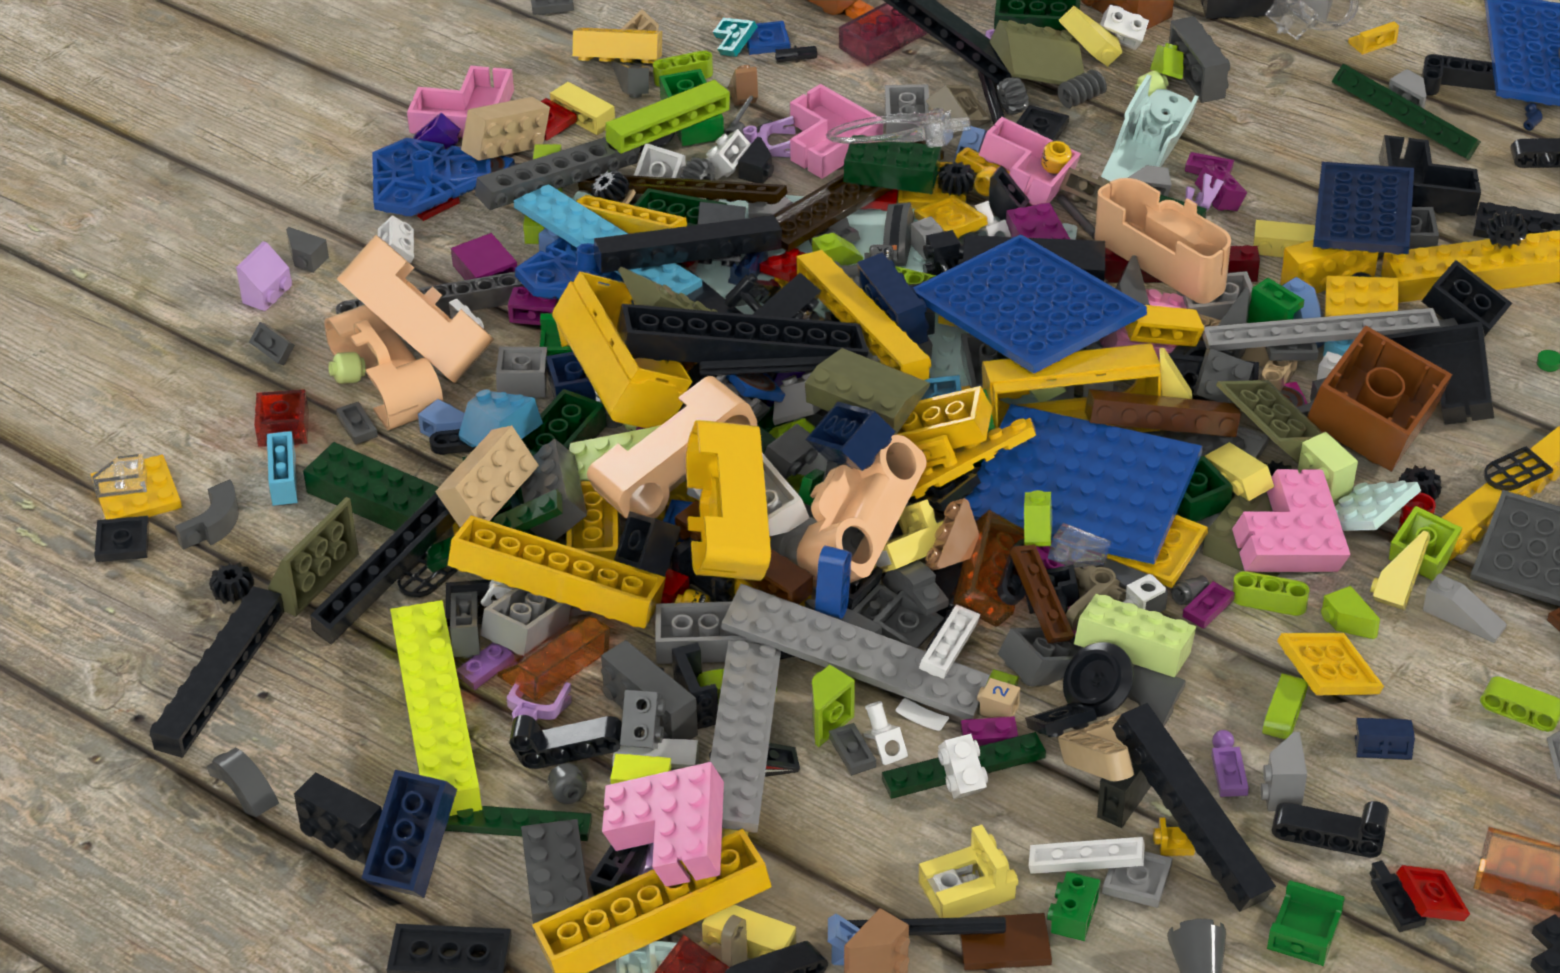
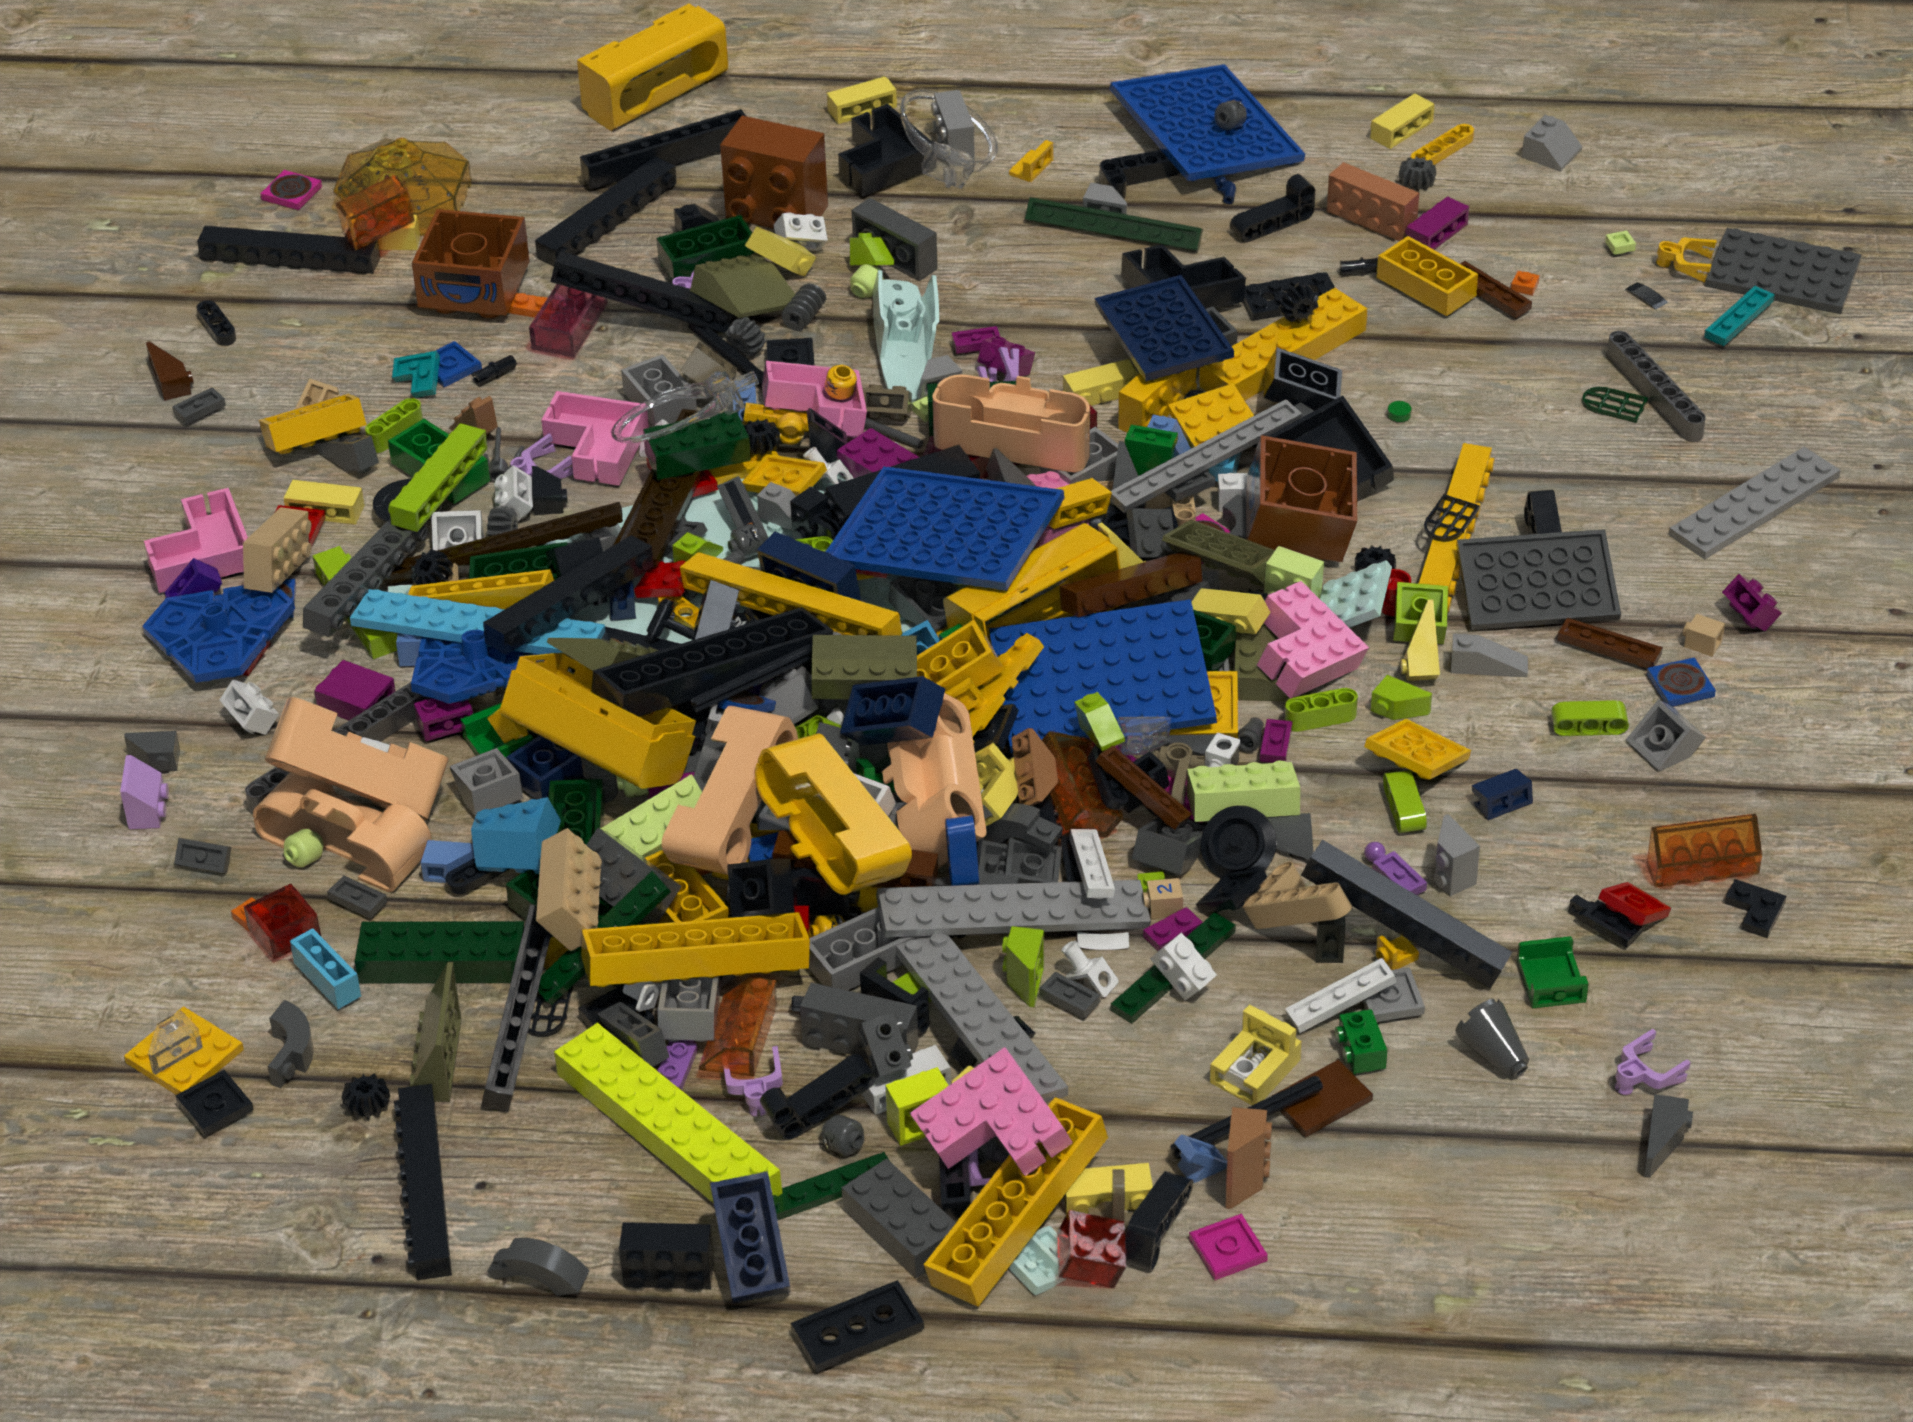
camera: 30 degrees left, 0 degrees up
black beam [1271,801,1389,858] -> none

